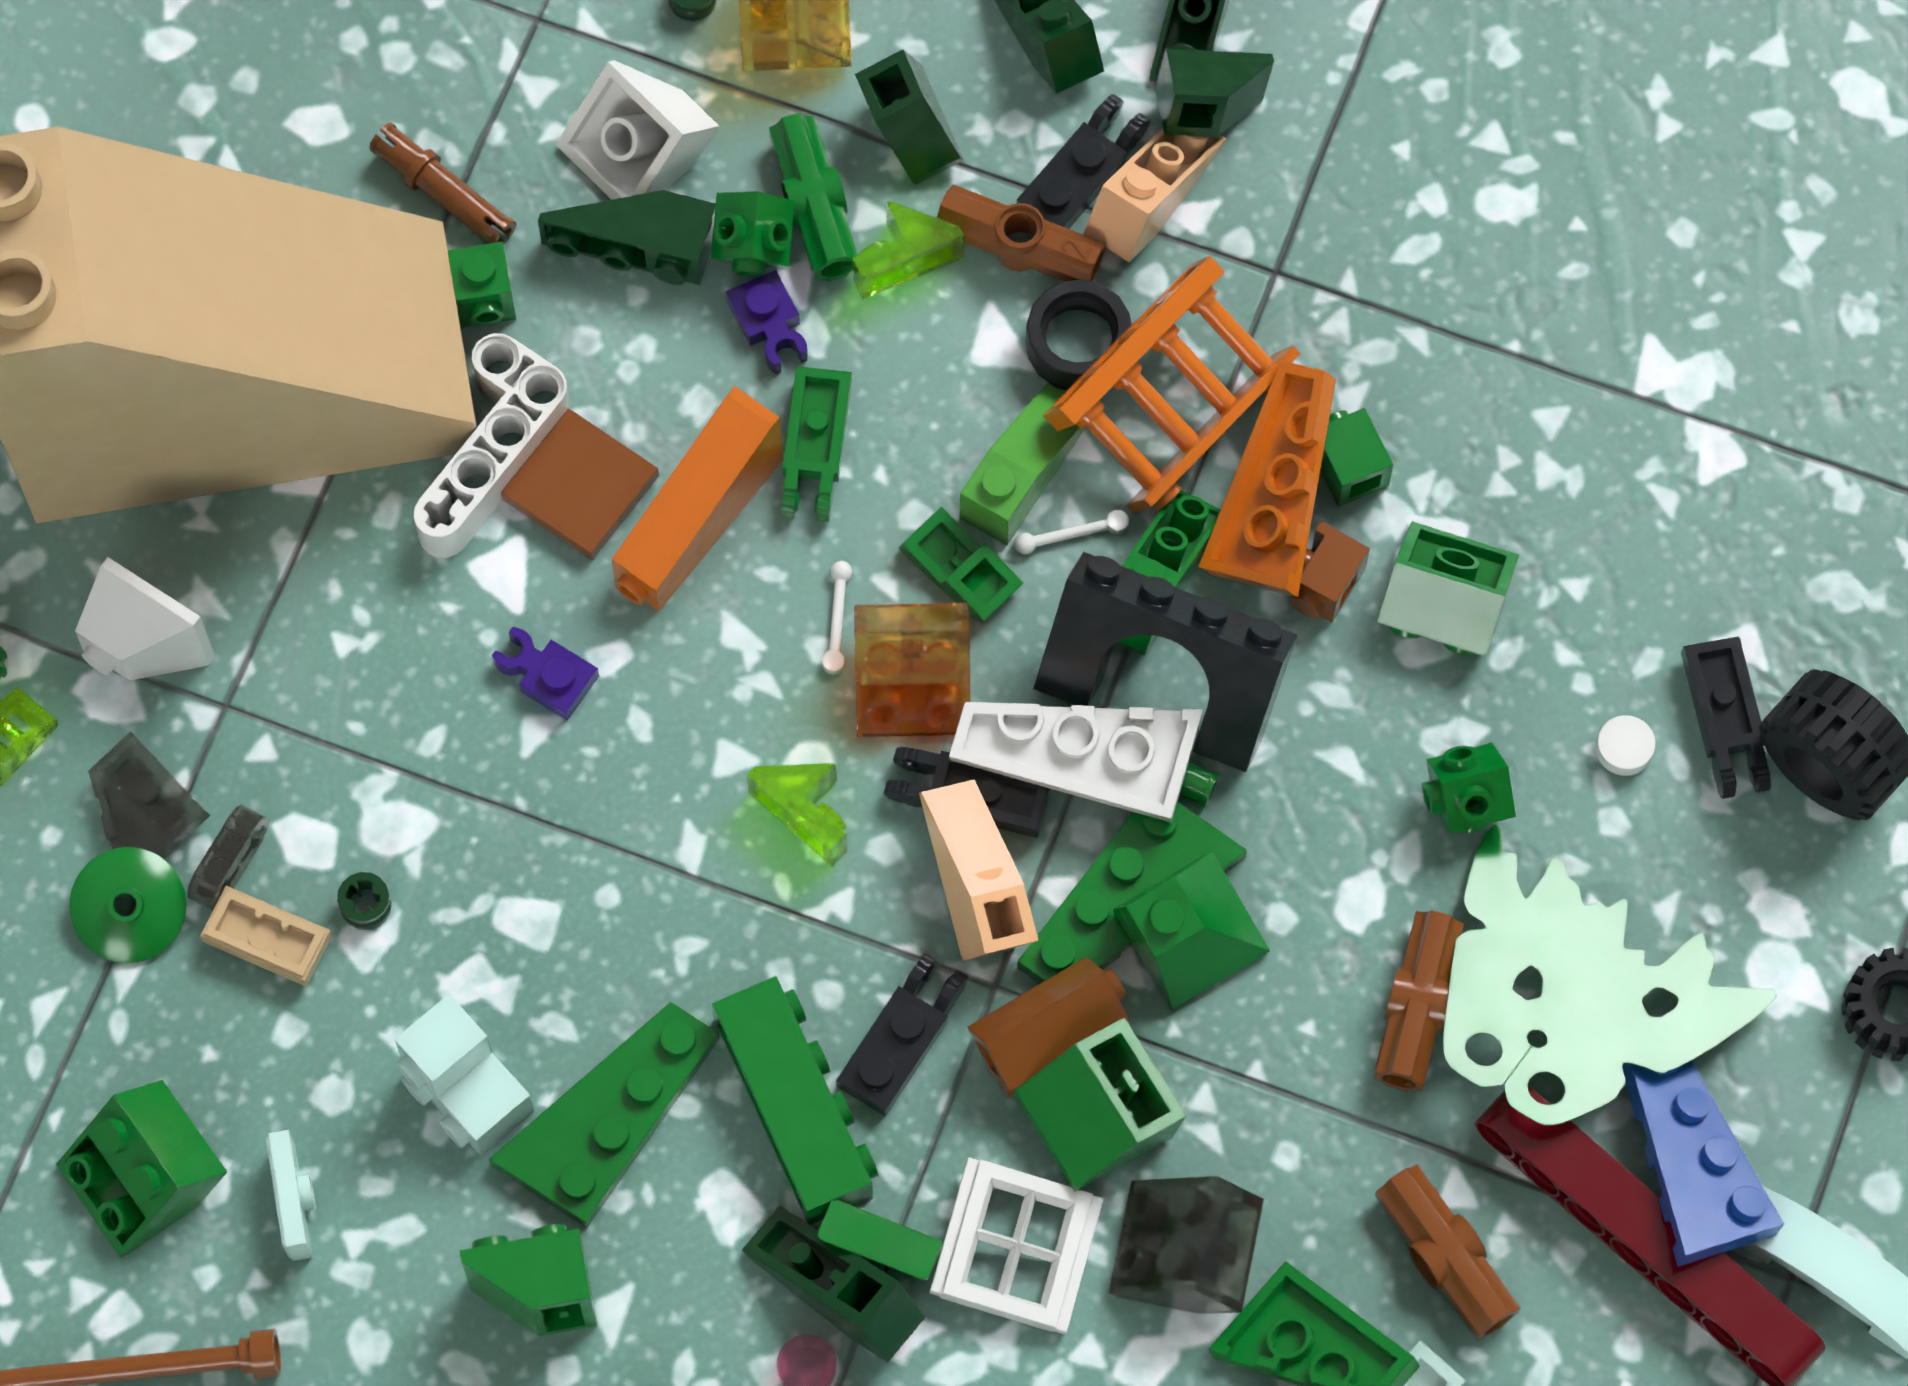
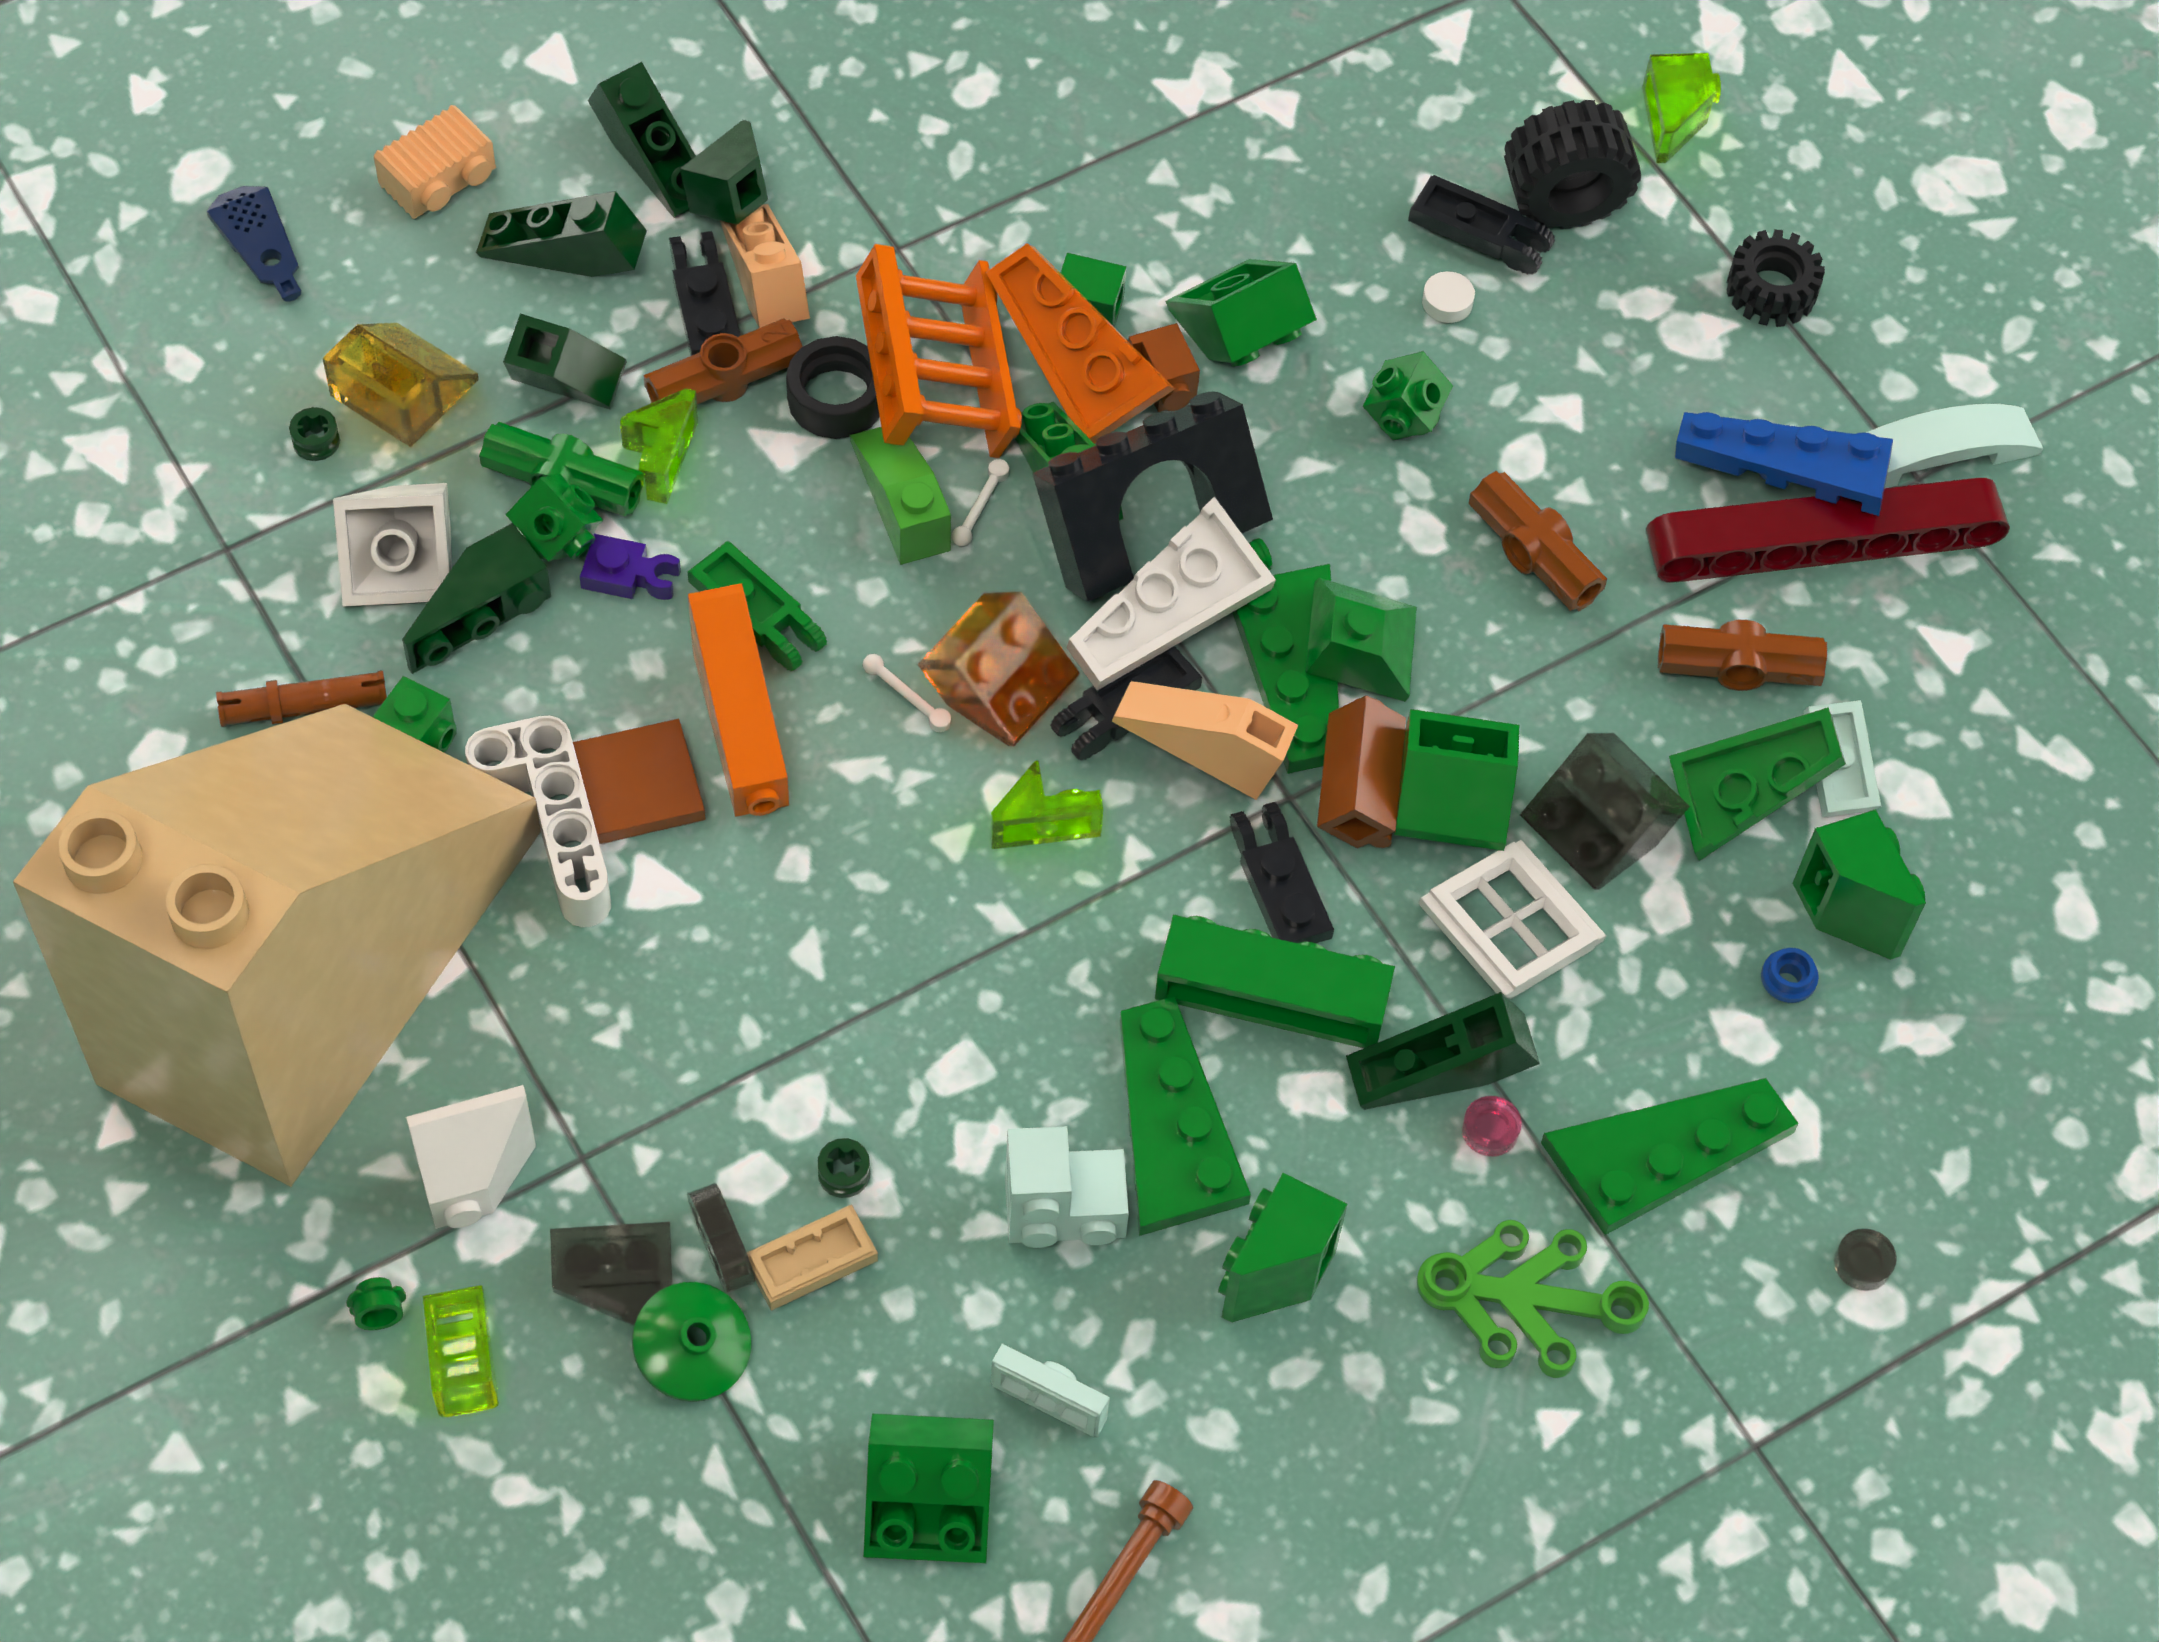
camera: 55 degrees left, 10 degrees down
dark purple plate [492,627,599,721] -> none
green slope [817,1199,942,1281] -> none
green slope [899,506,1023,623] -> none
piece [1443,825,1777,1125] -> none

